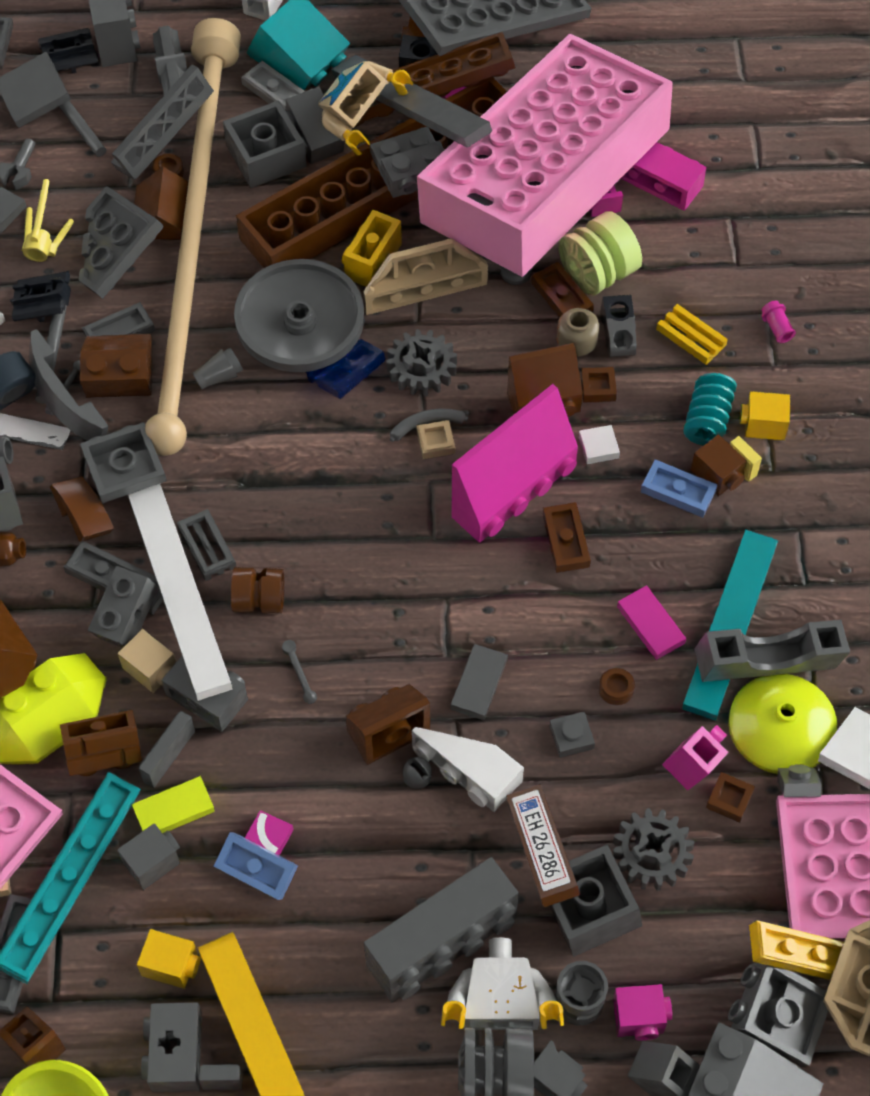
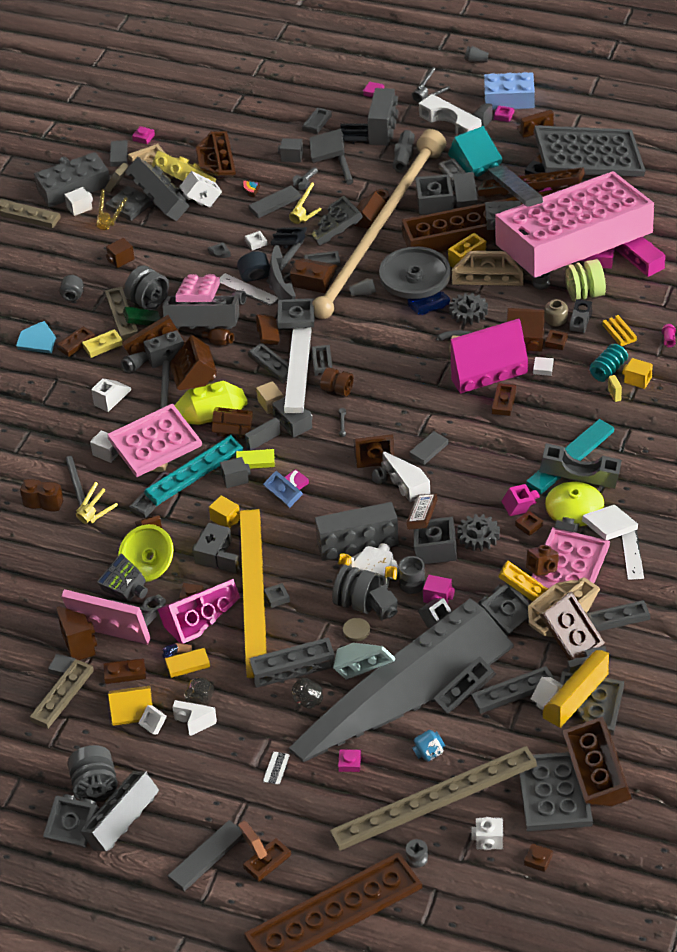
camera: 25 degrees right, 15 degrees down
dark grey brick [88,566,159,648] -> none
dark grey fence [111,65,214,180] -> none
tan torso [318,61,413,155] -> none
reddish brown plate [531,262,594,317] -> none
dark grey plate [549,712,595,758] -> none
reddish brown tile [599,668,635,705] -> none
dark pink tile [617,585,686,660] -> none
medium blue plate [641,460,717,518] -> none
reddish brown brick [691,434,747,497] -> none
none -> reddish brown brick [526,545,559,576]

